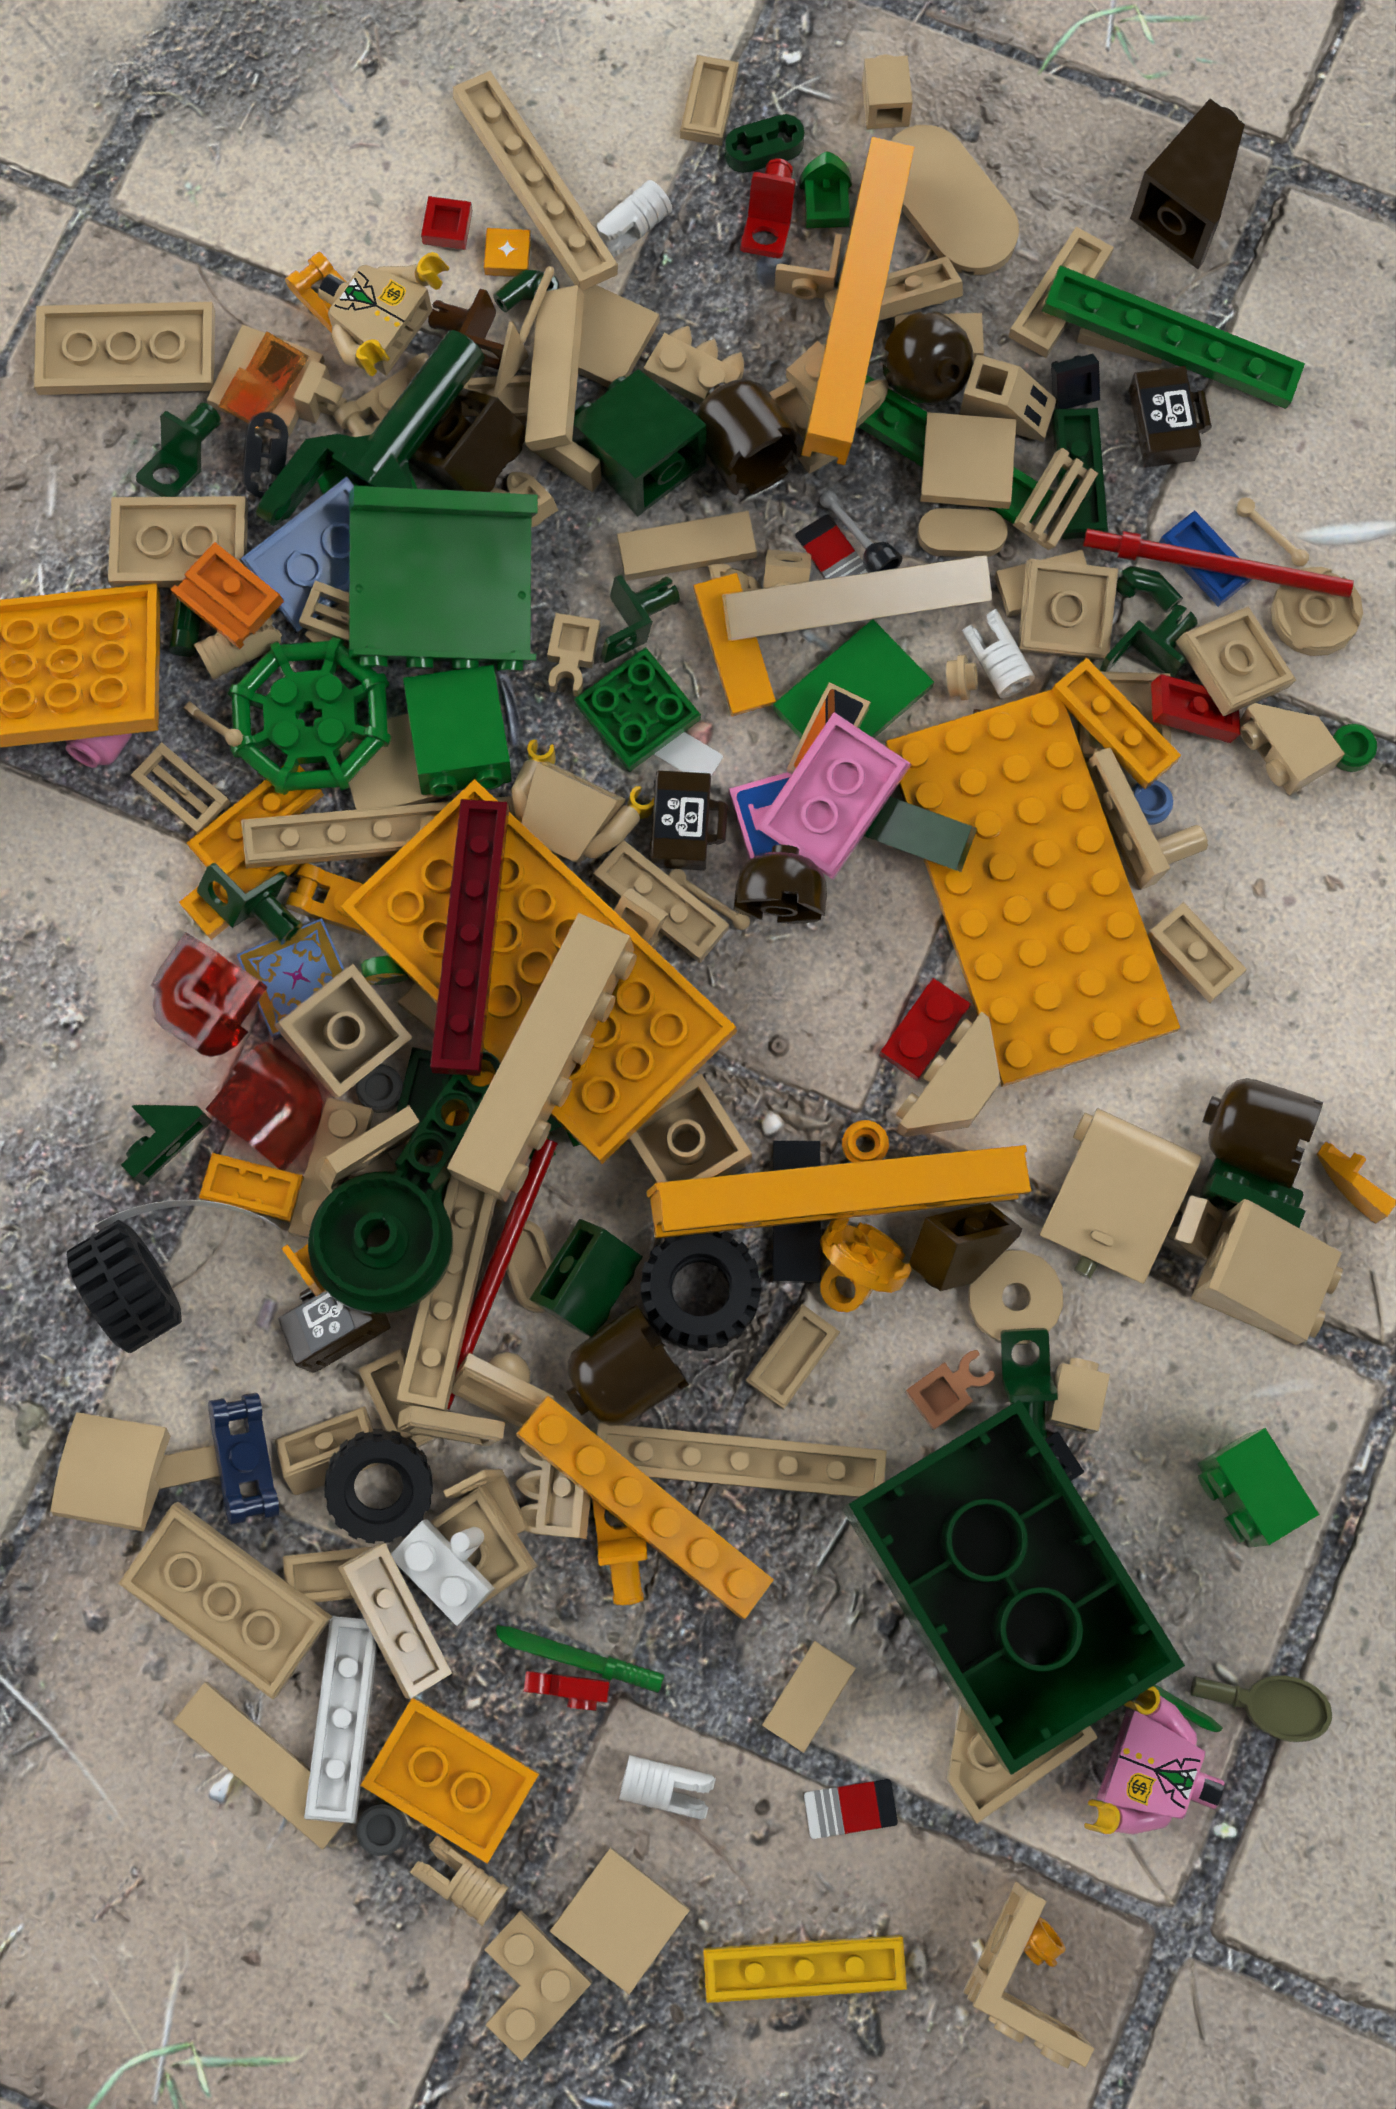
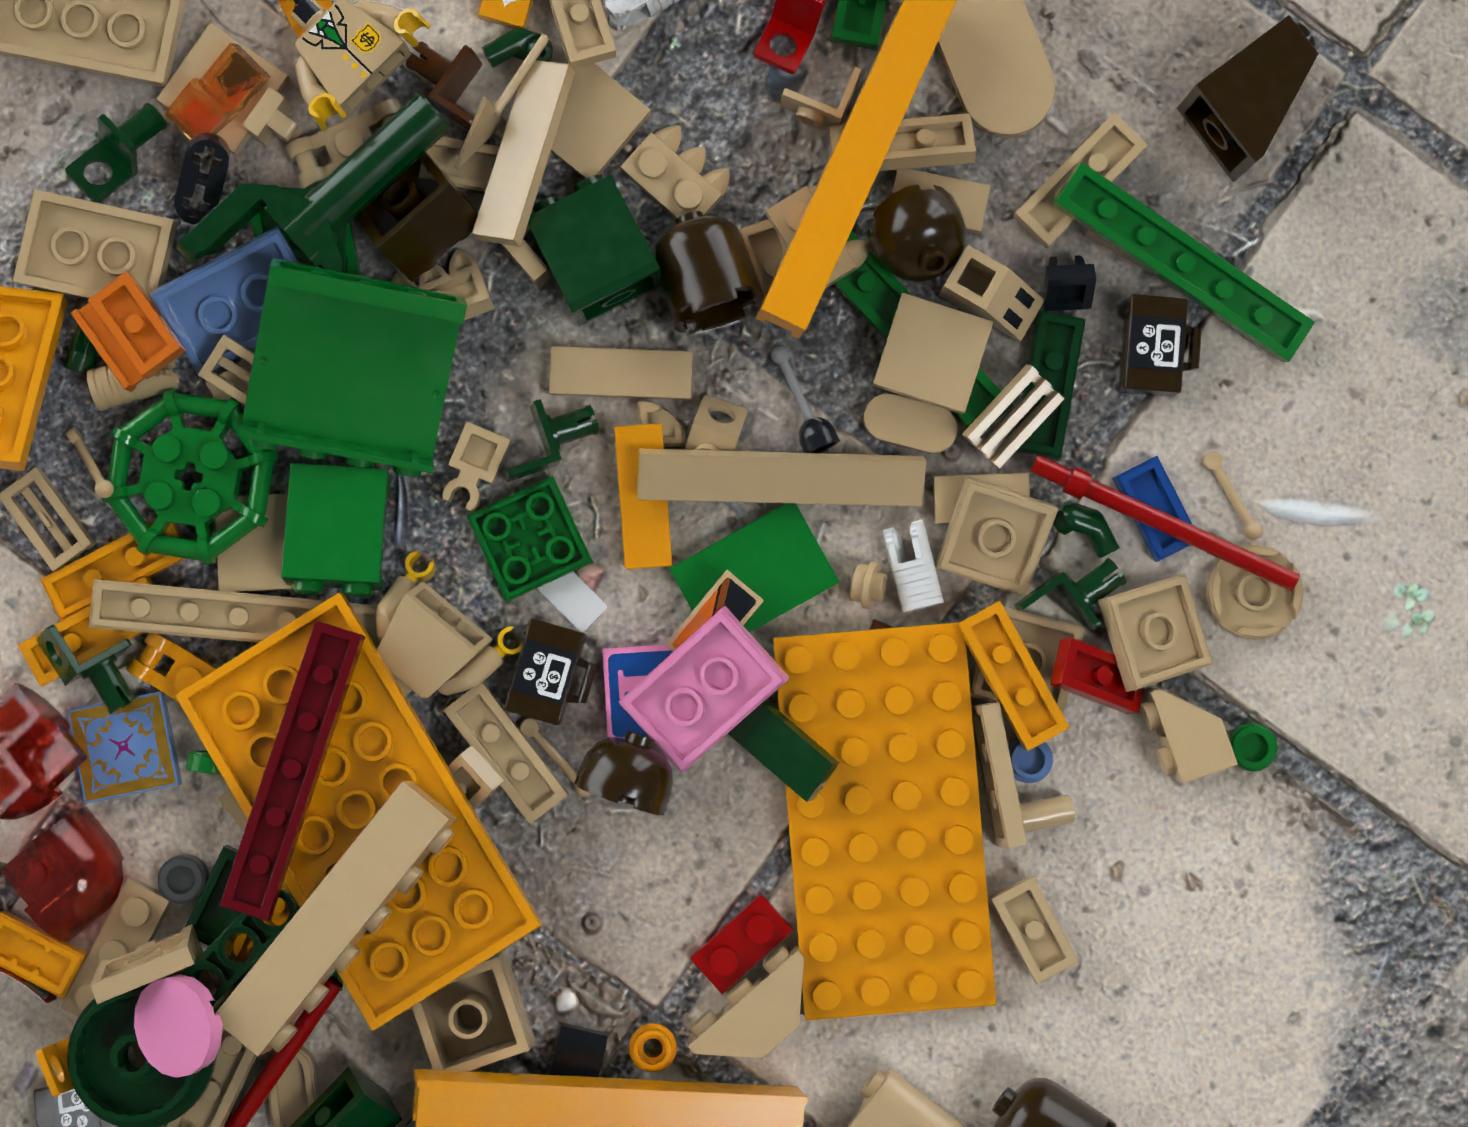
camera: 10 degrees right, 10 degrees up
tan brick [274,964,413,1098] -> none
sticker [795,514,868,579] -> none
none -> bright pink tile [134,974,223,1078]

